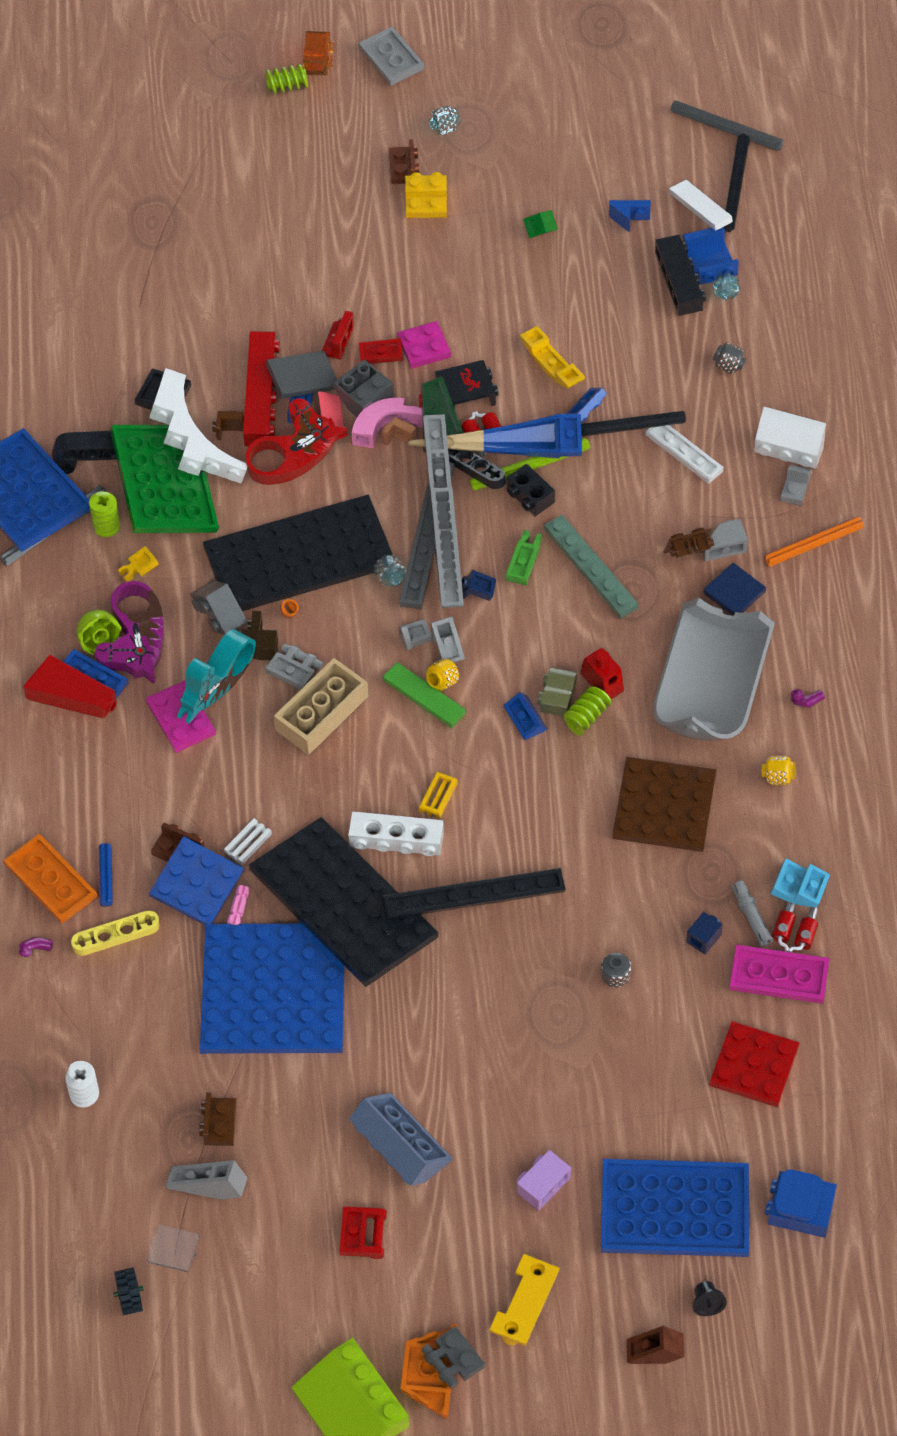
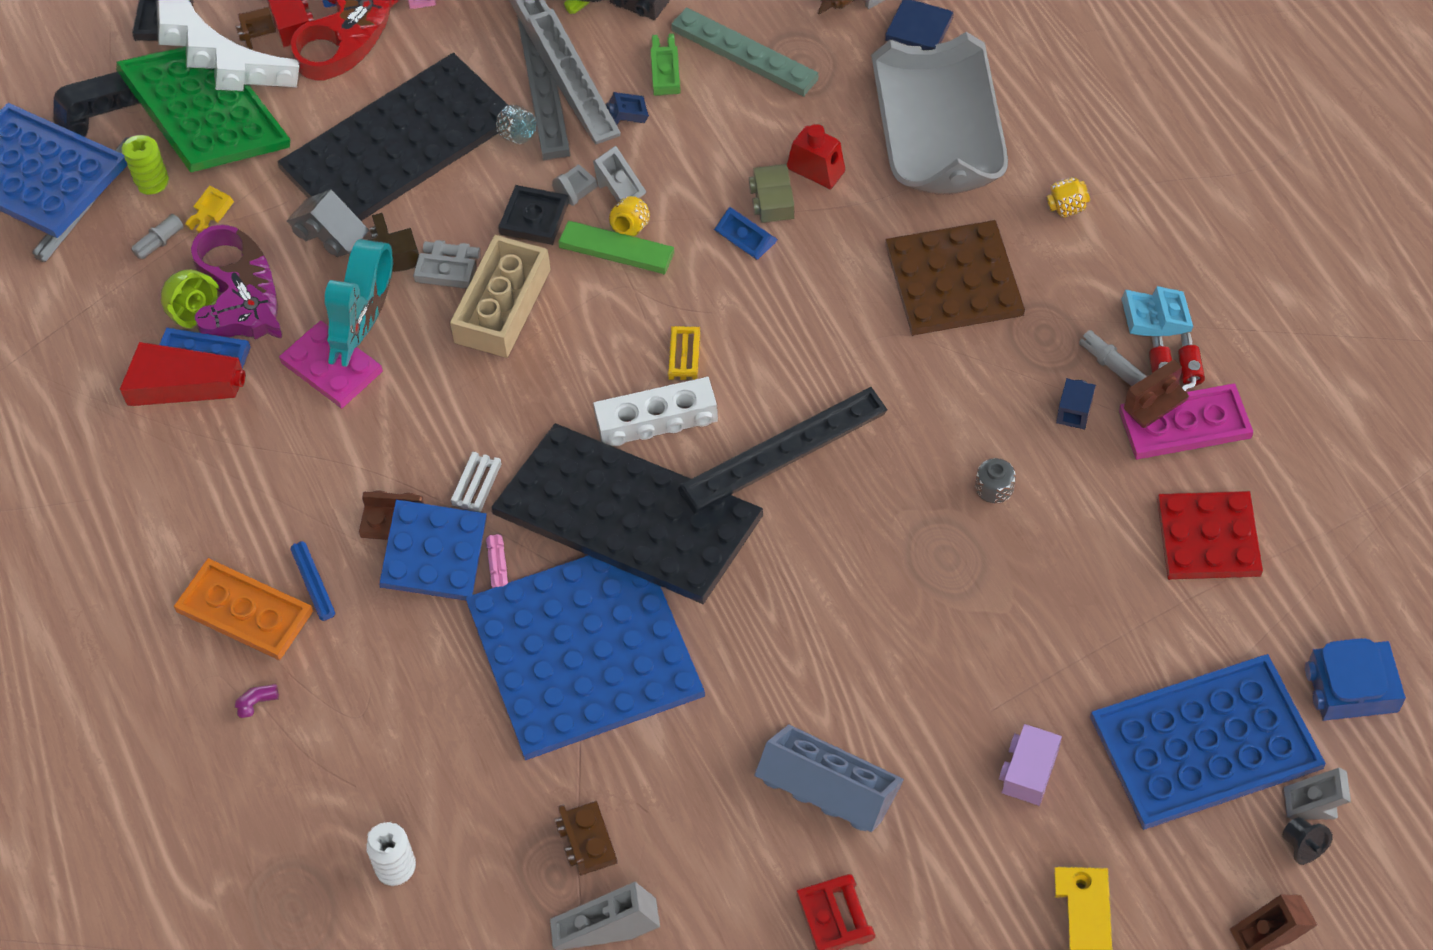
camera: 20 degrees left, 0 degrees up
light yellow beam [71,911,160,956] -> none
orange hinge [280,599,299,618] -> none
lime piece [563,686,612,736] -> none
magenta arm [791,689,825,708] -> none
none -> light grey axle [132,214,184,259]
none -> black plate [498,185,569,245]
none -> copper bracket [1124,359,1189,428]
none -> light grey slope [1284,768,1351,819]

